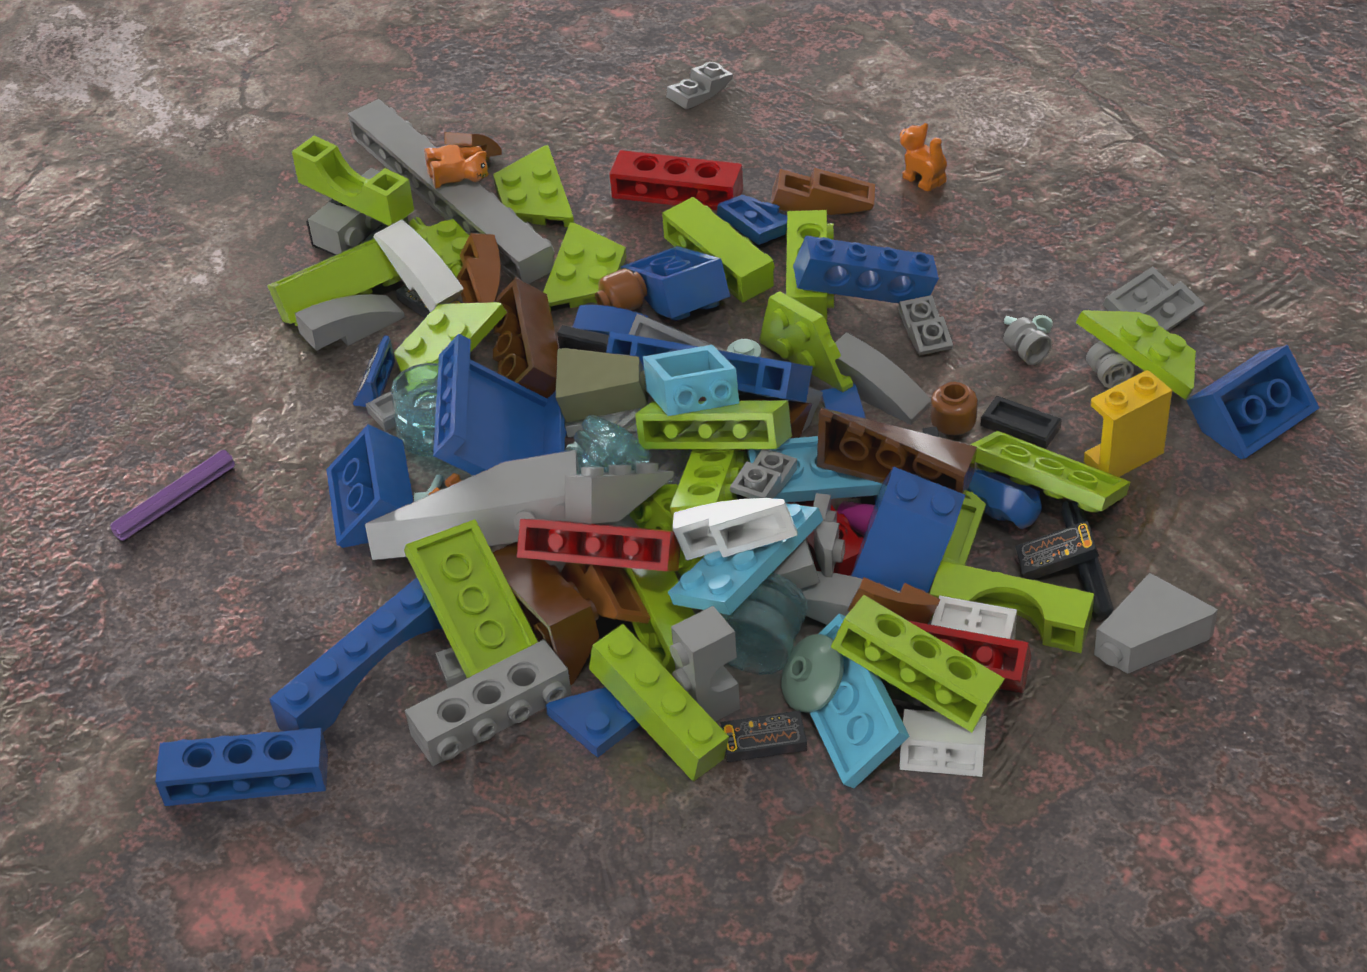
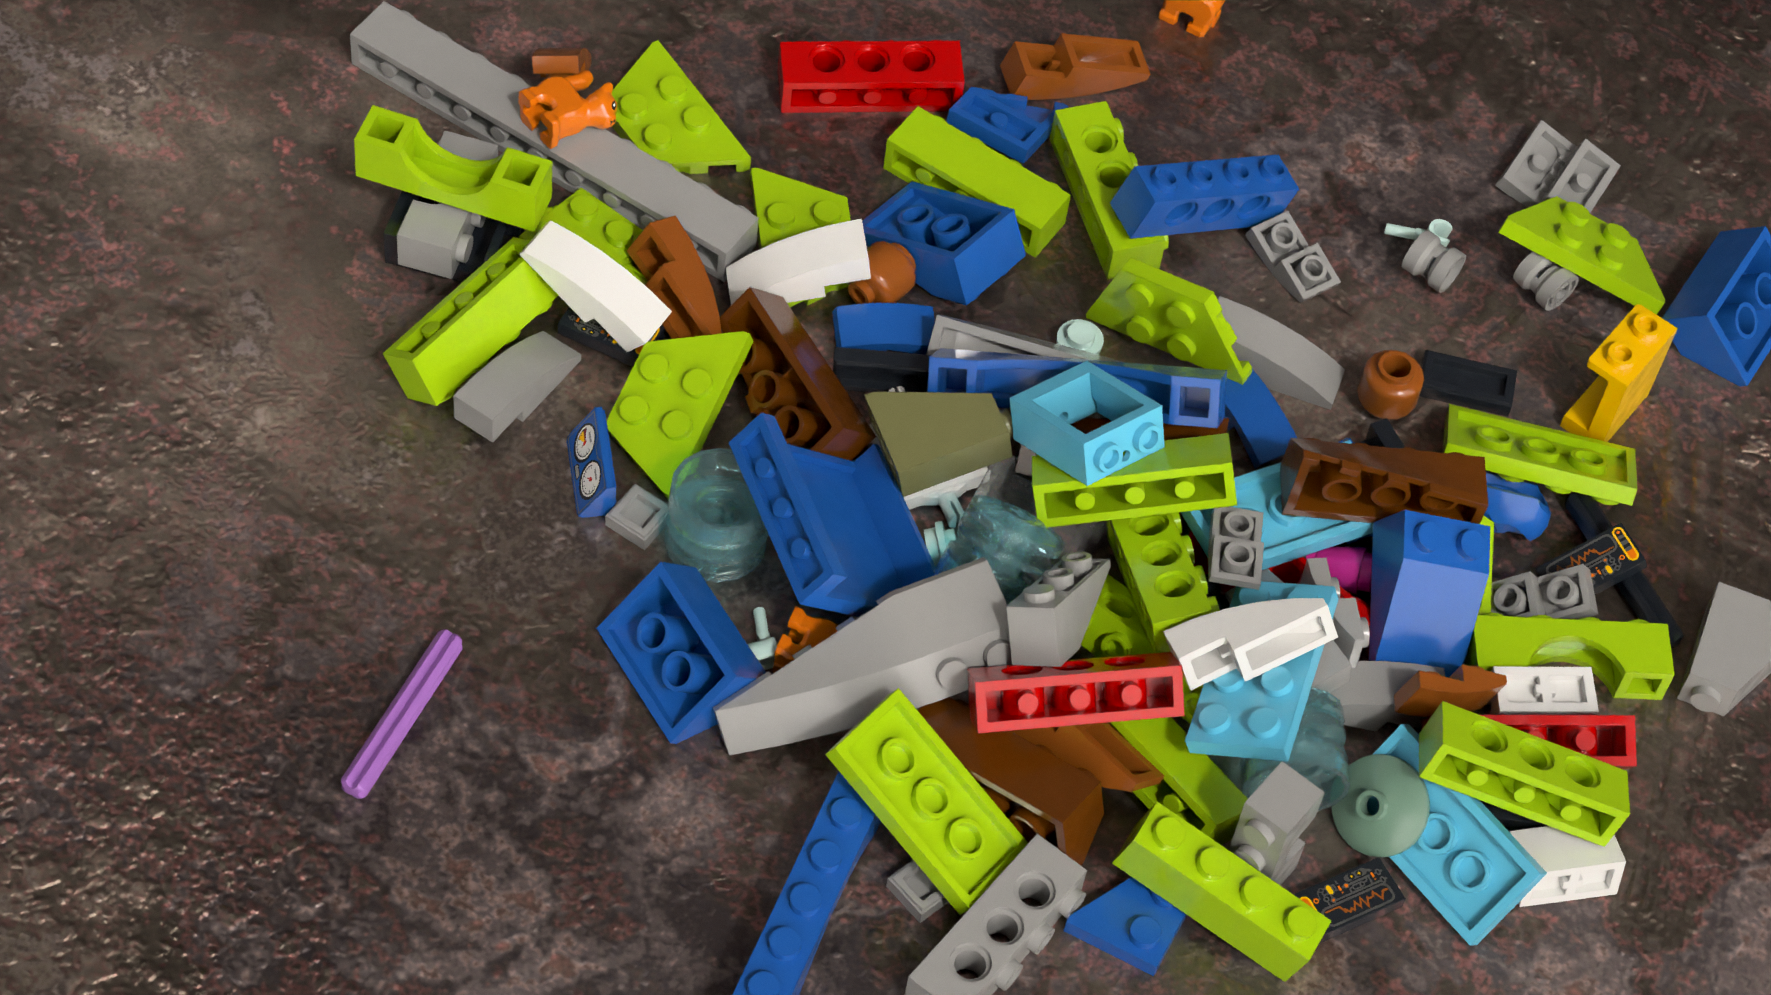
camera: 30 degrees left, 10 degrees up
none -> white slope [726,219,871,305]
none -> light grey slope [1491,564,1599,620]

